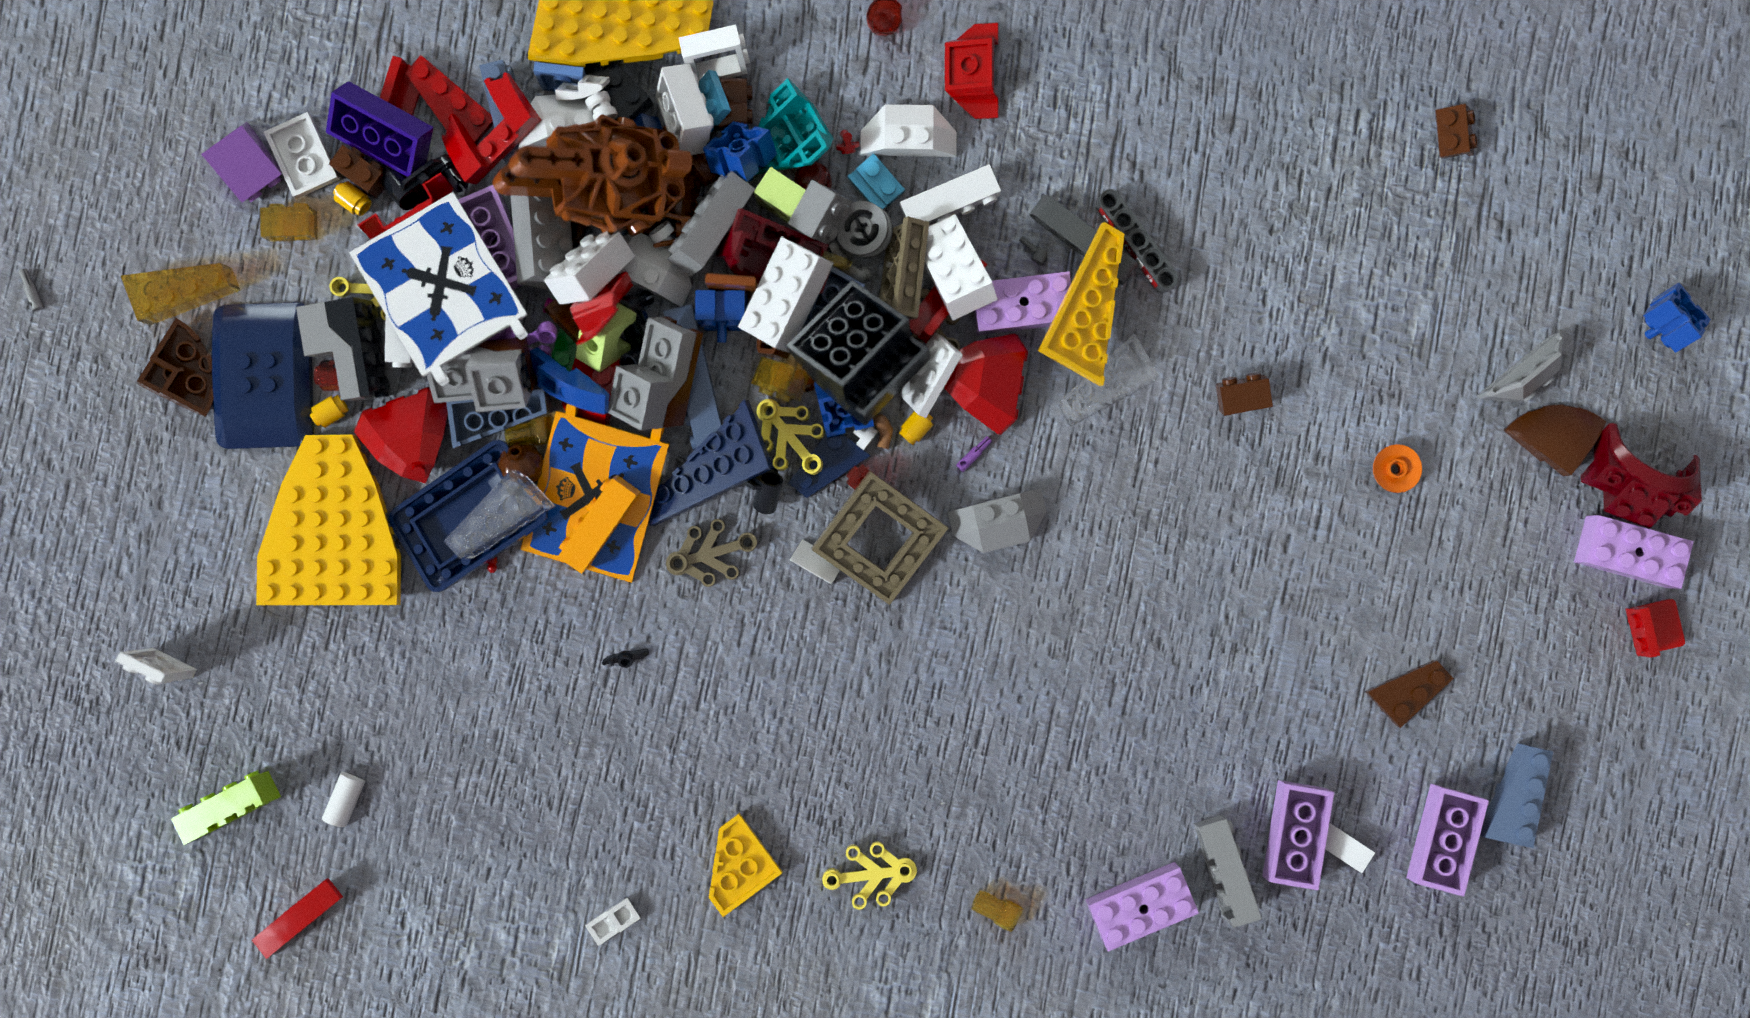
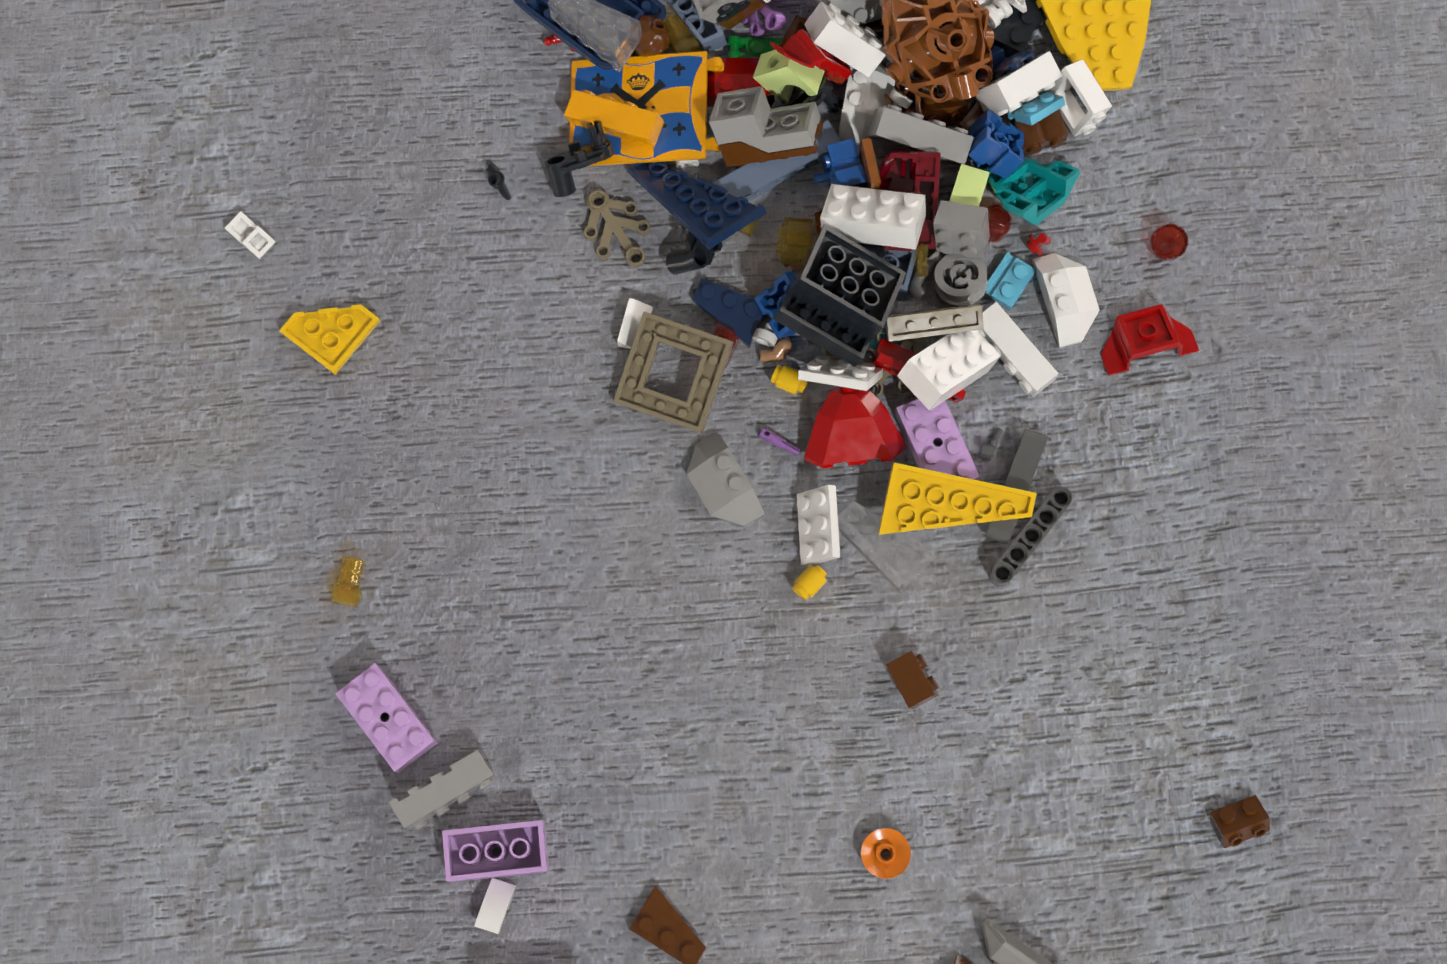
camera: 80 degrees right, 10 degrees down
blue slope [530,347,609,414] -> none
light yellow plant [757,399,825,475] -> none
light yellow plant [822,841,917,910] -> none
none -> black piece [545,120,614,197]
none -> yellow brick [791,564,827,601]
none -> white plate [797,485,840,566]
none -> dark blue dish [993,51,1037,80]

